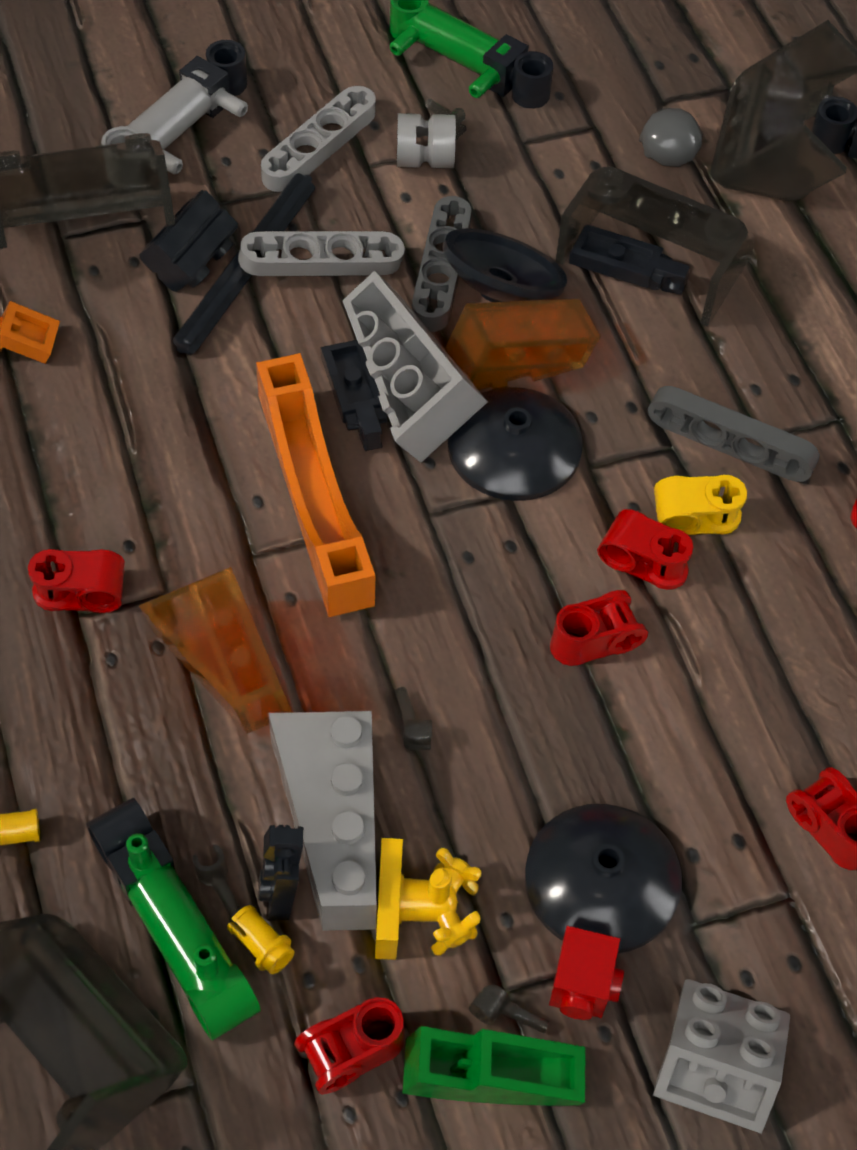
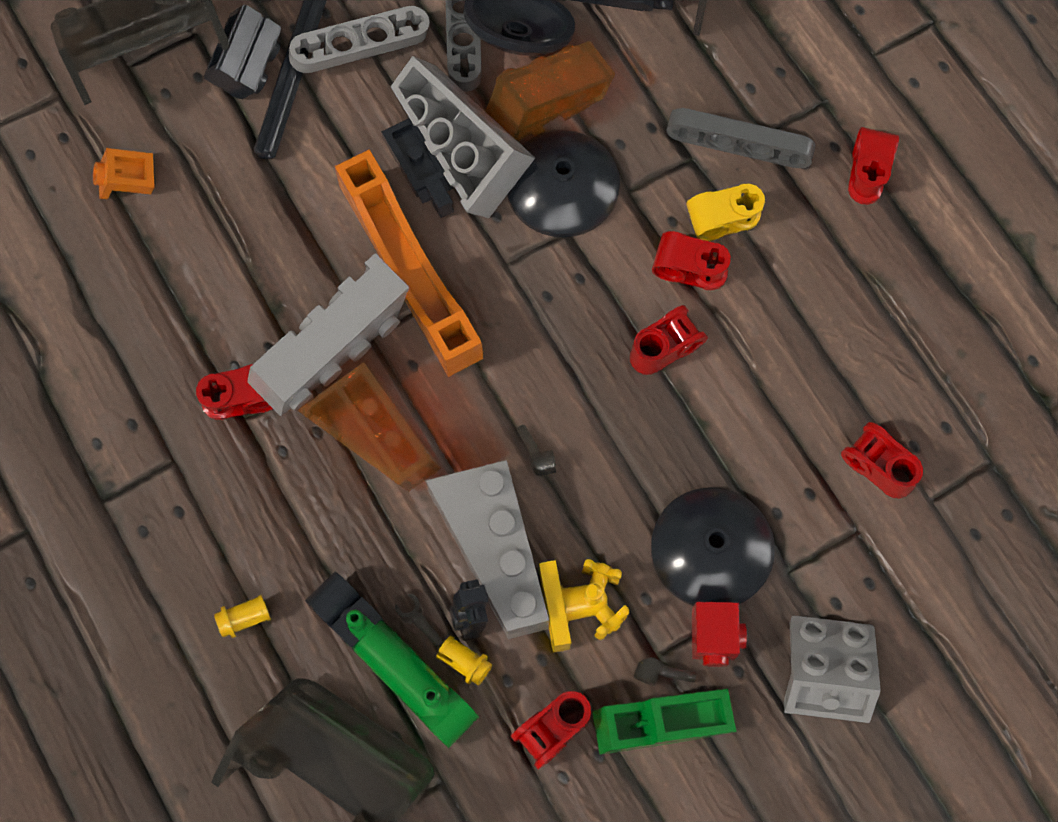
camera: 10 degrees left, 15 degrees up
none -> light grey wedge [247,253,409,416]

